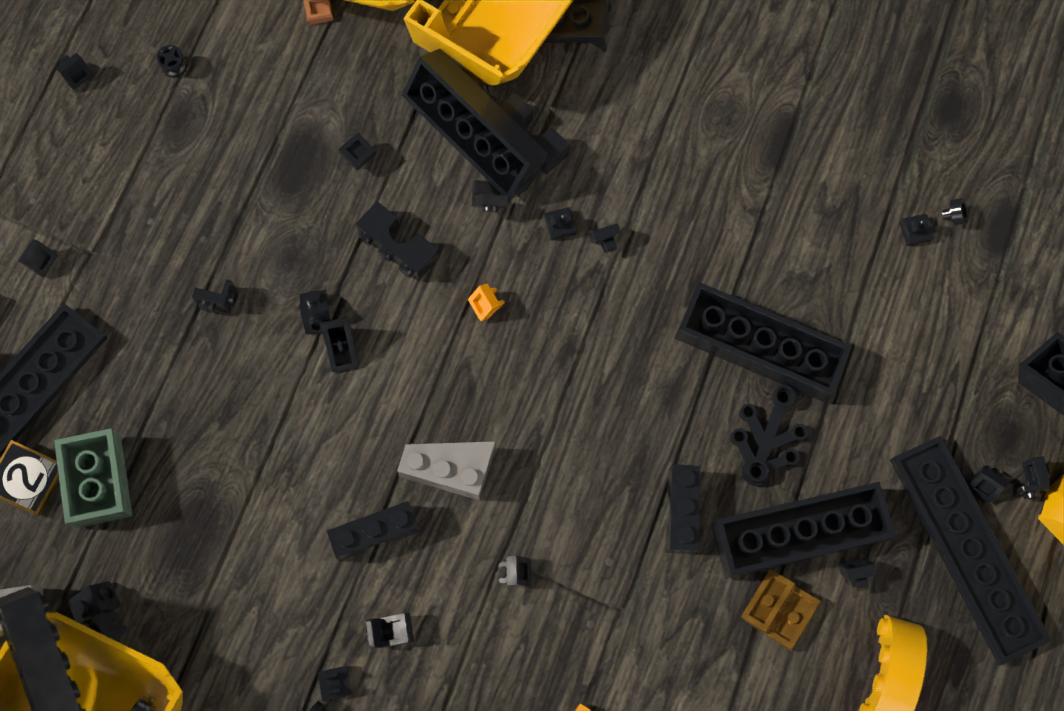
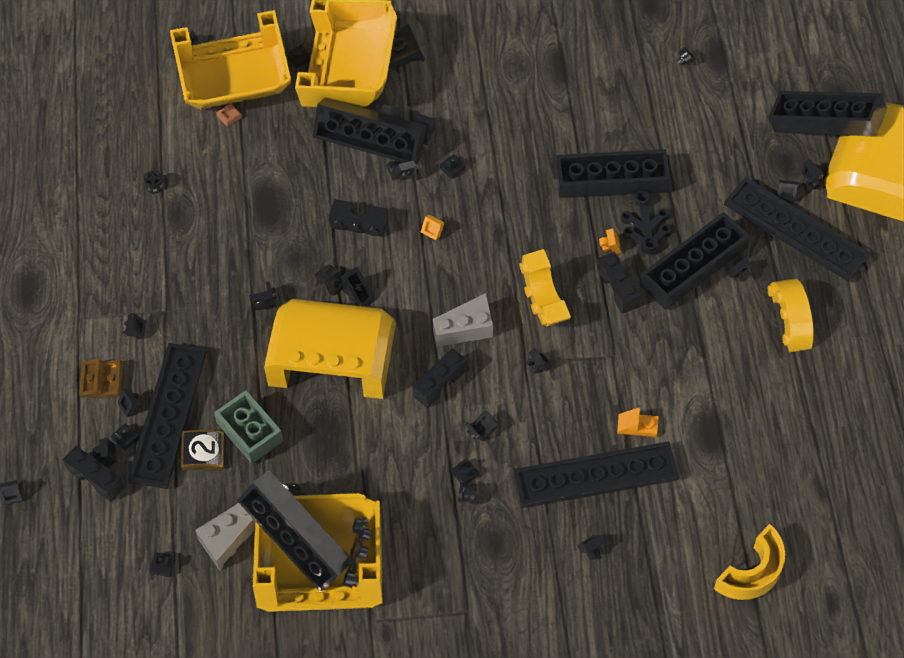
camera: 20 degrees left, 15 degrees down
black tile [56,52,94,90] -> none
black tile [339,133,377,171] -> none
black tile [588,223,621,253] -> none
pearl gold slope [741,569,821,652] -> none
black tile [899,214,935,246] -> none
none -> yellow slope [264,299,396,399]
none -> yellow brick [519,249,571,326]
none -> light orange tile [599,228,621,254]

